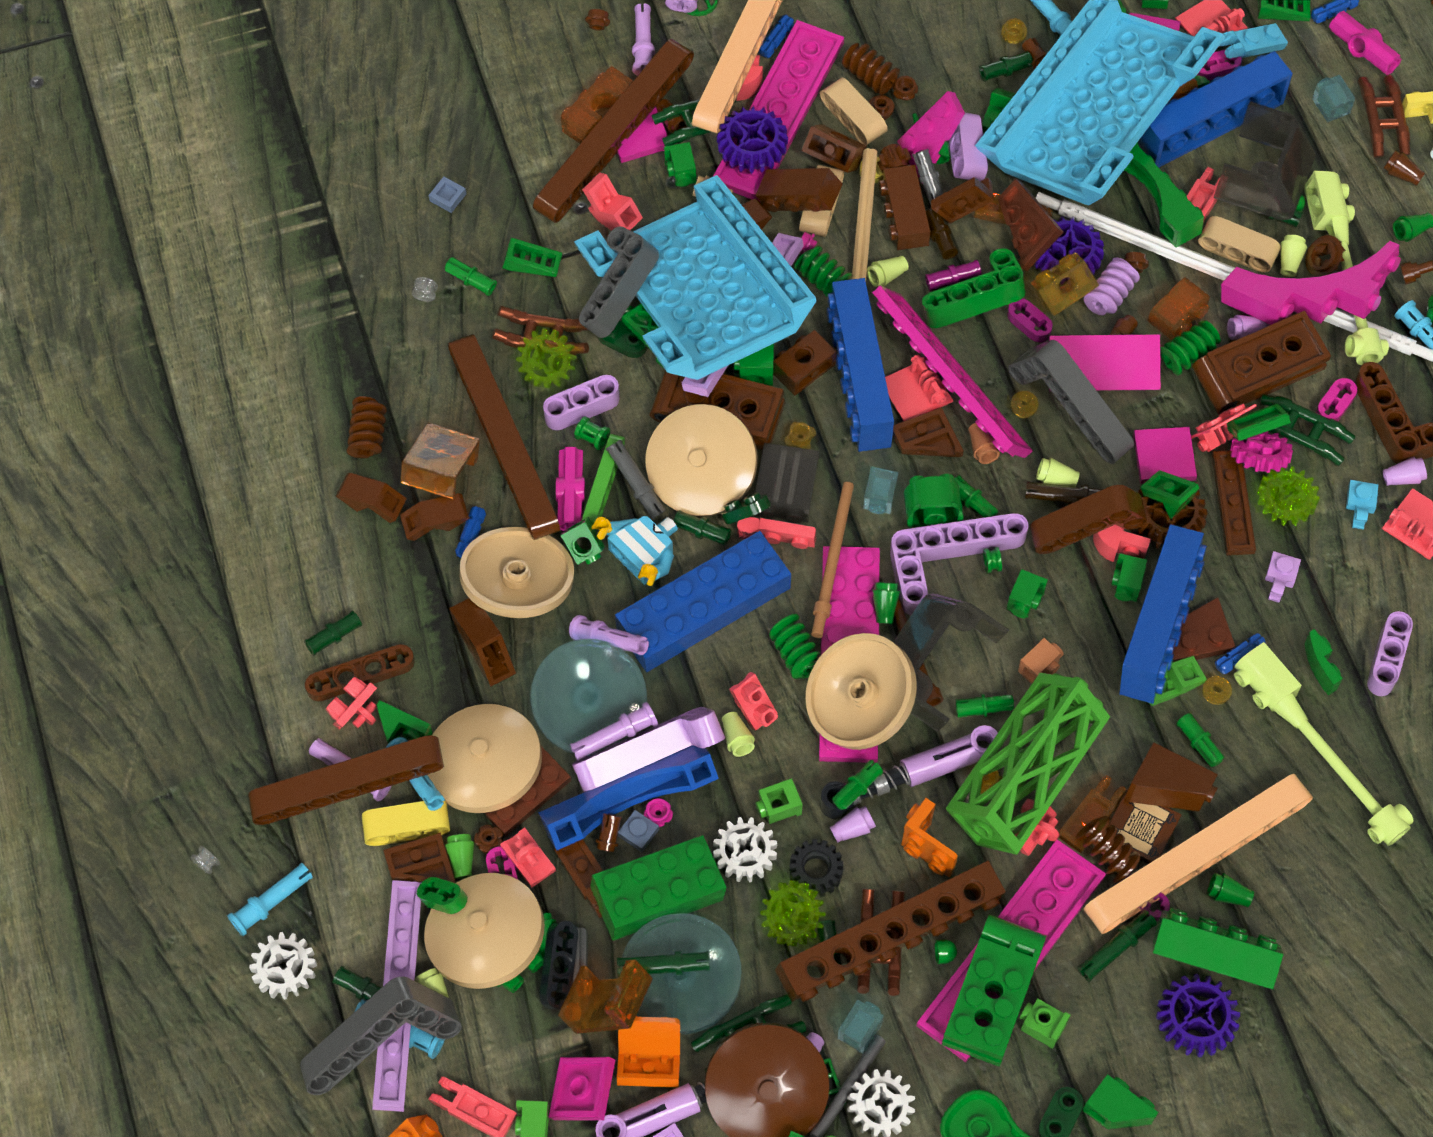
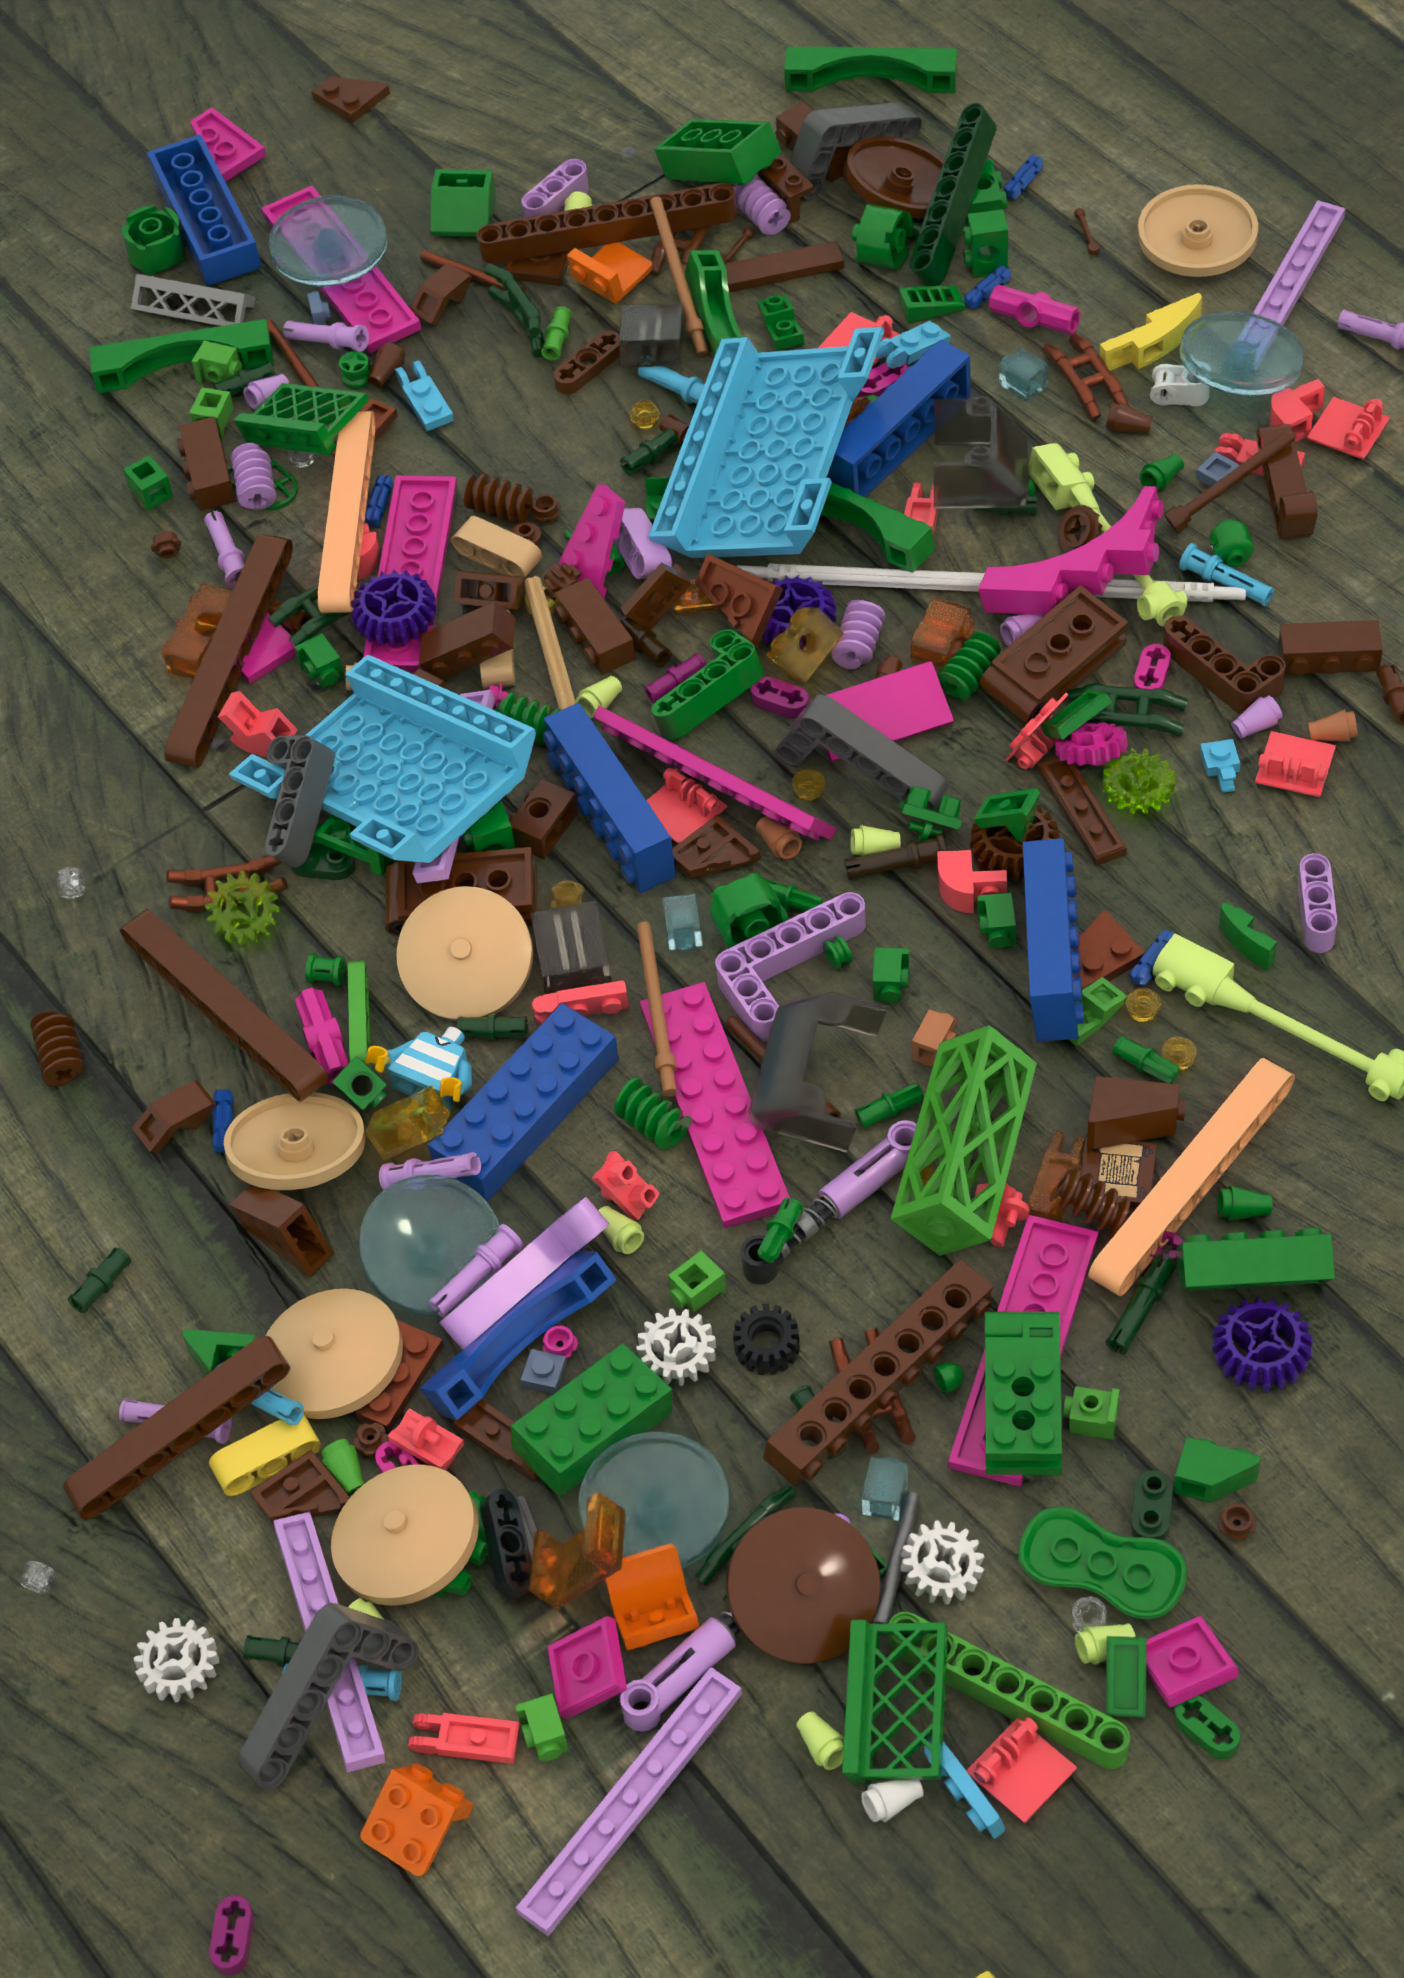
camera: 15 degrees left, 10 degrees down
medium azure pin [227,863,313,936] -> none
reddish brown beam [305,644,415,702] -> none
coral hips [325,677,377,730] -> none
reddish brown slope [336,473,407,523] -> none
clear orange panel [401,423,480,499] -> none
green beam [417,877,468,914] -> none
sand blue plate [429,177,466,213] -> none
green axle [445,257,497,296] -> none
green slope [502,237,562,277] -> none
lavender beam [543,375,620,430] -> none
reddish brown pin [595,813,622,852] -> none
dark grey pin [606,440,666,520] -> none
dark green pin [617,951,710,977] -> none
dark green plate [721,492,771,524] -> none
clear neon green gear [760,880,826,947] -> none
tan dish [806,633,917,750] -> none
lavender cone [830,806,876,843] -> none
green cone [872,582,900,623] -> none
orange bracket [901,798,958,877] -> none
dark grey pin [912,149,943,205] -> none
reddish brown beam [1030,485,1147,554] -> none
reddish brown plate [1124,252,1149,273] -> none
dark pink tile [1133,427,1197,484] -> none
tan beam [1198,216,1281,273] -> none
lavender plate [1265,551,1301,603] -> none
yellowish green cone [1280,235,1307,277] -> none
none -> clear yellow brick [365,1085,450,1161]
none -> green hips [898,785,962,842]
none -> clear yellow plate [1162,1037,1197,1070]

